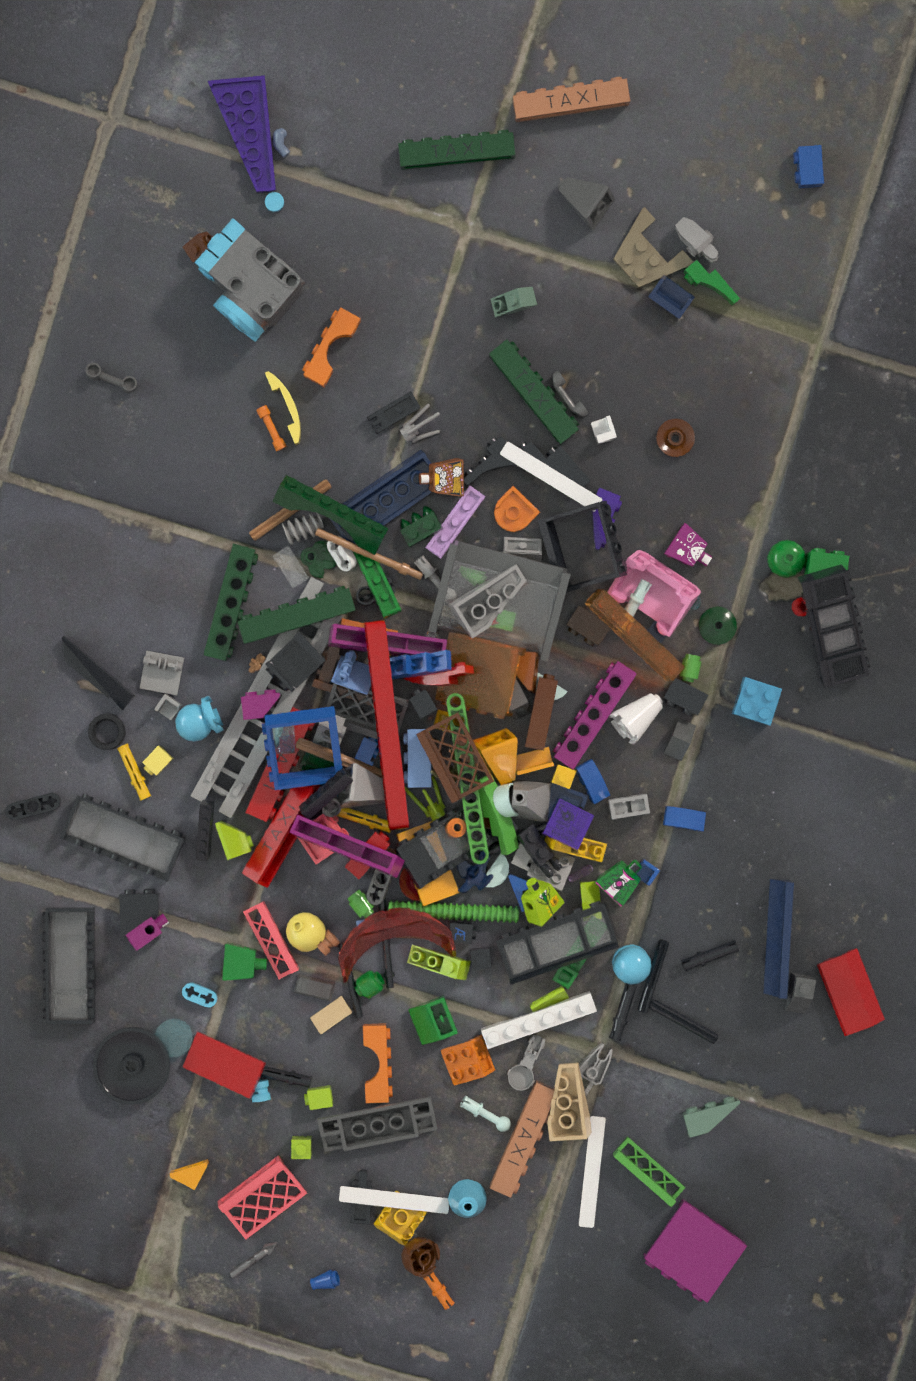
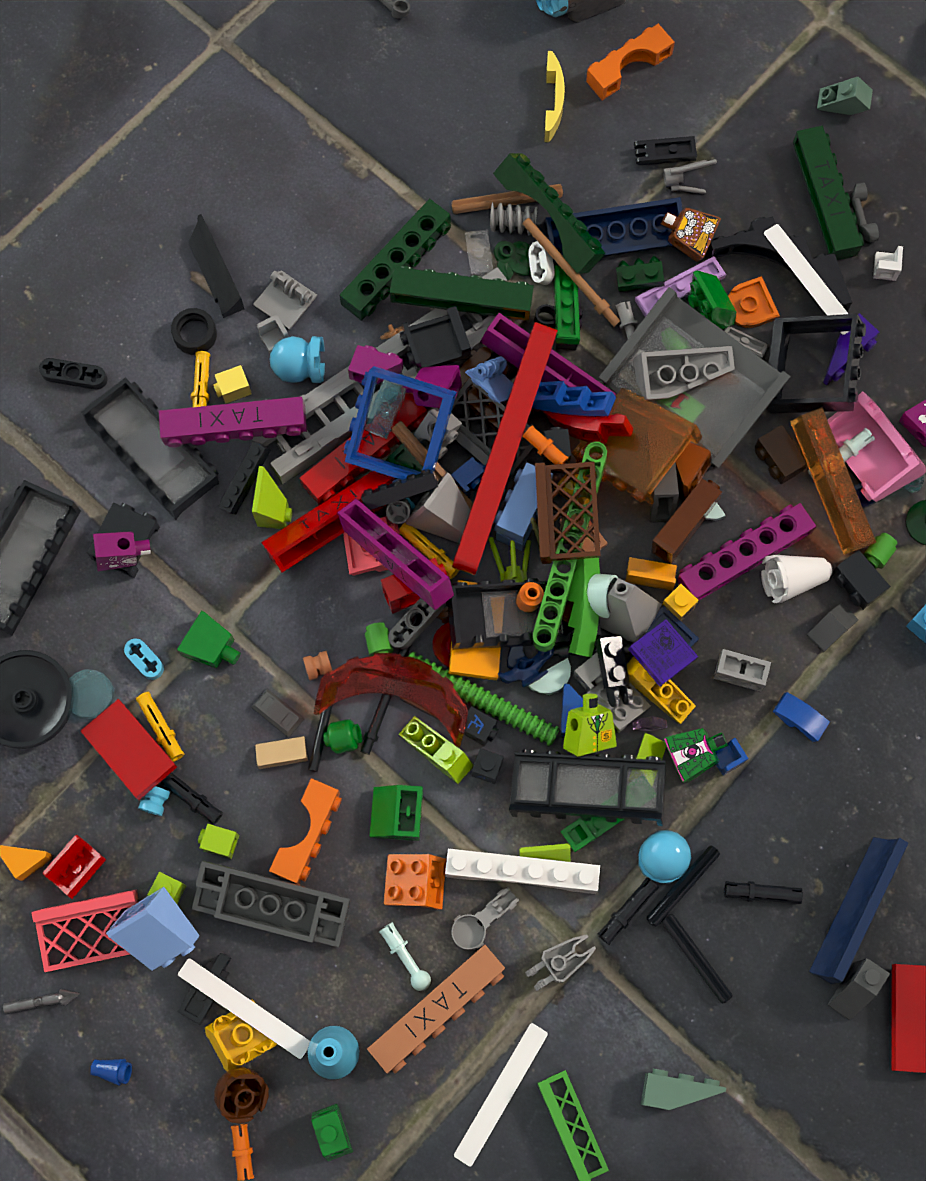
camera: 30 degrees right, 15 degrees down
coral fence [243,901,299,979] -> none
orange bar [256,405,287,452] -> none
light yellow cylinder [286,912,326,952] -> none
light orange slope [473,728,518,785] -> none
tan wedge [547,1063,592,1141] -> none
blue slope [575,759,610,804] -> none
none -> red bracket [43,835,106,899]
none -> light blue slope [106,887,200,970]
none -> yellow pin [136,692,185,762]
none -> magenta brick [159,397,307,448]
none -> green torso [311,1103,353,1161]
none -> magenta torso [402,365,462,408]
none -> orange pin [522,425,569,465]
none -> green slope [688,270,737,329]

